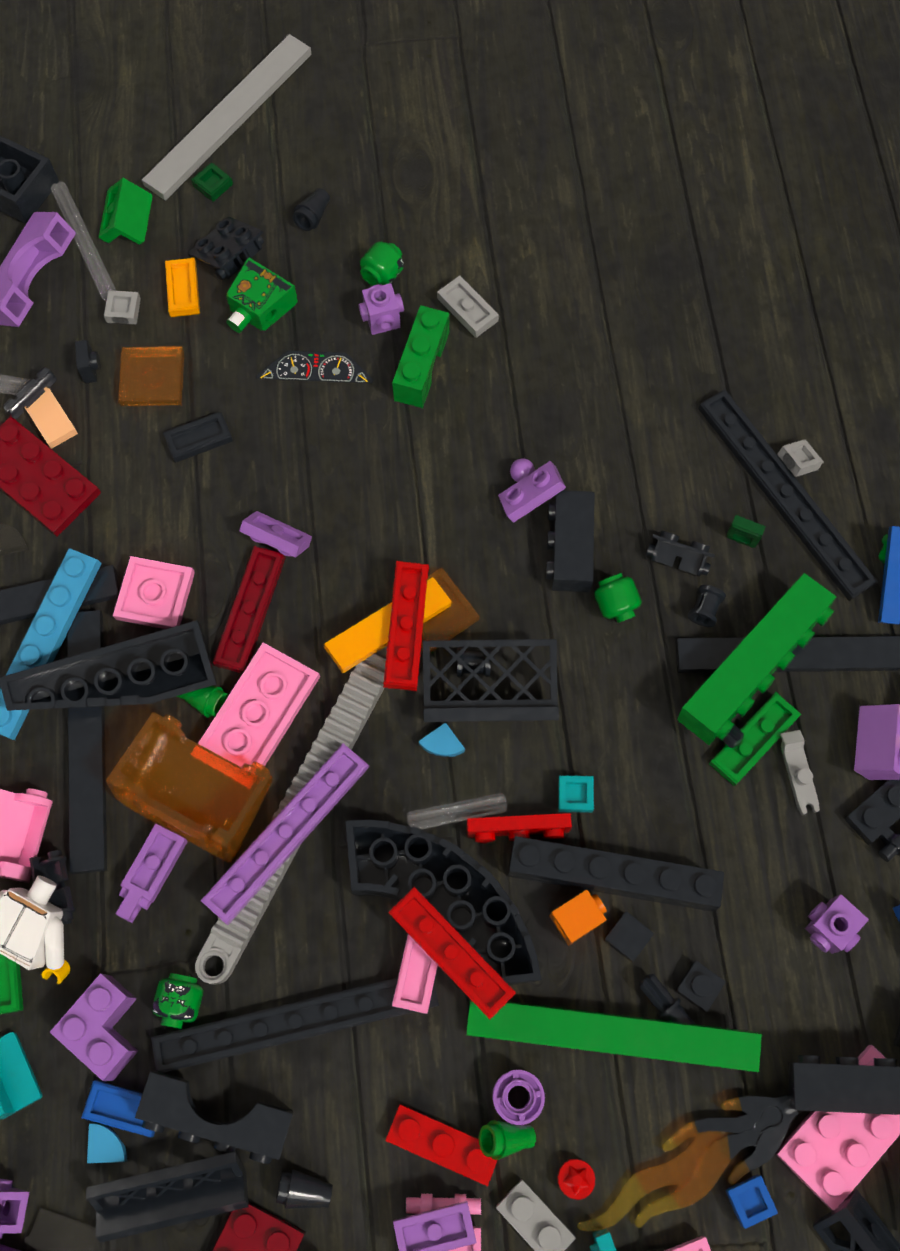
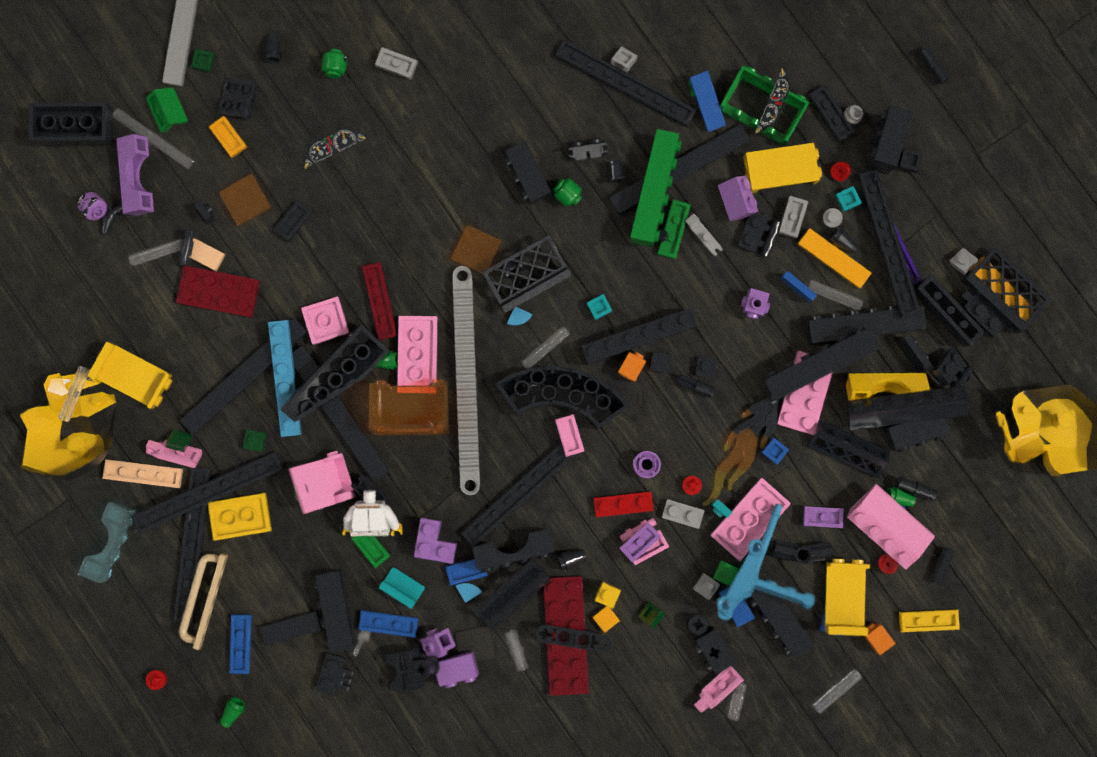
camera: 30 degrees left, 15 degrees up
light grey plate [104,290,141,324] -> none
medium lavender hinge [116,824,188,923] -> none
green head [152,973,203,1029] -> none
medium lavender tile [201,743,369,925] -> none
green torso [226,257,298,333] -> none
medium lavender plate [240,511,312,557] -> none
light orange tile [324,577,452,673] -> none
medium lavender brick [359,283,404,335] -> none
red tile [383,561,429,691] -> none
red tile [388,887,516,1020] -> none
green arch [392,305,450,408] -> none
red plate [467,813,572,843] -> none
green tile [467,1000,762,1072] -> none
green cone [479,1120,536,1160] -> none
medium lavender plate [498,458,566,523] -> none
dark green tile [726,515,766,548] -> none

